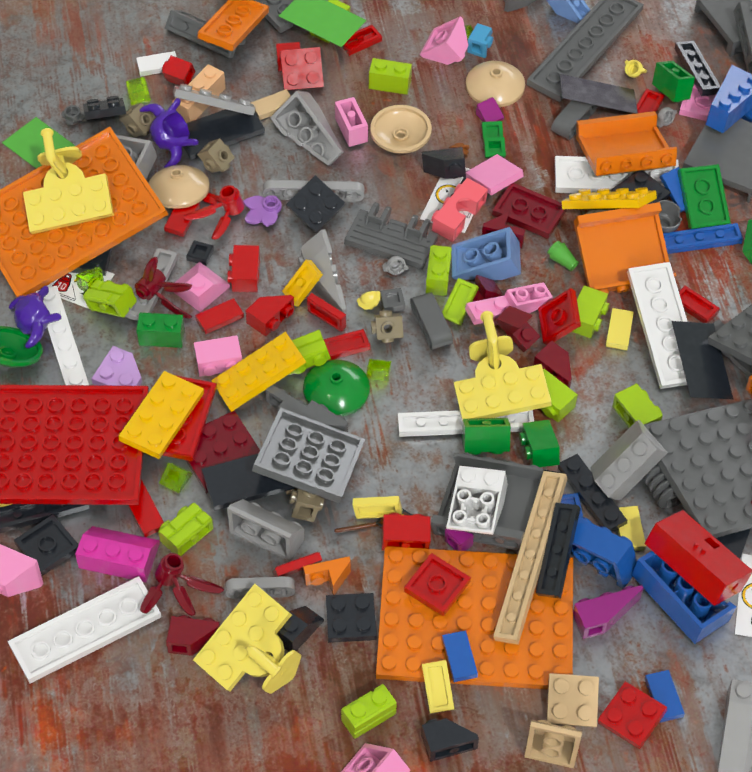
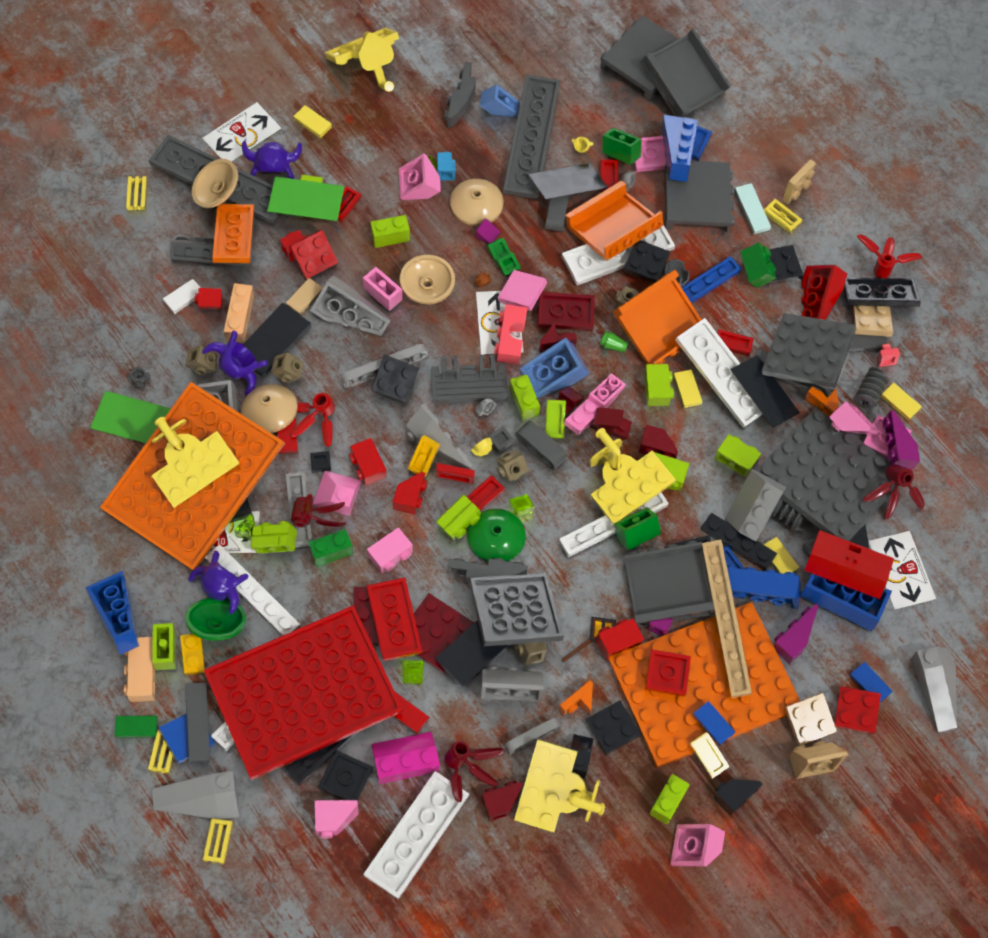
camera: 30 degrees left, 10 degrees up
black plate [83,96,126,120] -> none
lavender plate [91,346,142,386] -> none
yellow plate [119,371,204,459] -> none
clear neon green slope [126,77,151,105] -> none
lime brick [158,502,213,556] -> none
light grey plate [173,84,255,116] -> none
red tile [195,298,244,335] -> none
yellow plate [211,331,306,412] -> none
medium lavender plate [243,195,282,227] -> none
red tile [273,552,322,577] -> none
light yellow tile [352,496,402,519] -> none
black slope [421,147,466,179] -> none
white slope [446,466,508,535] -> none
green brick [519,420,560,467] -> none
black plate [536,503,581,599] -> none
red tile [538,288,581,345] -> none
yellow plate [561,187,657,209] -> none
blue tile [659,167,685,213] -> none
plate [674,41,721,96] -> none
green tile [678,164,731,230] -> none

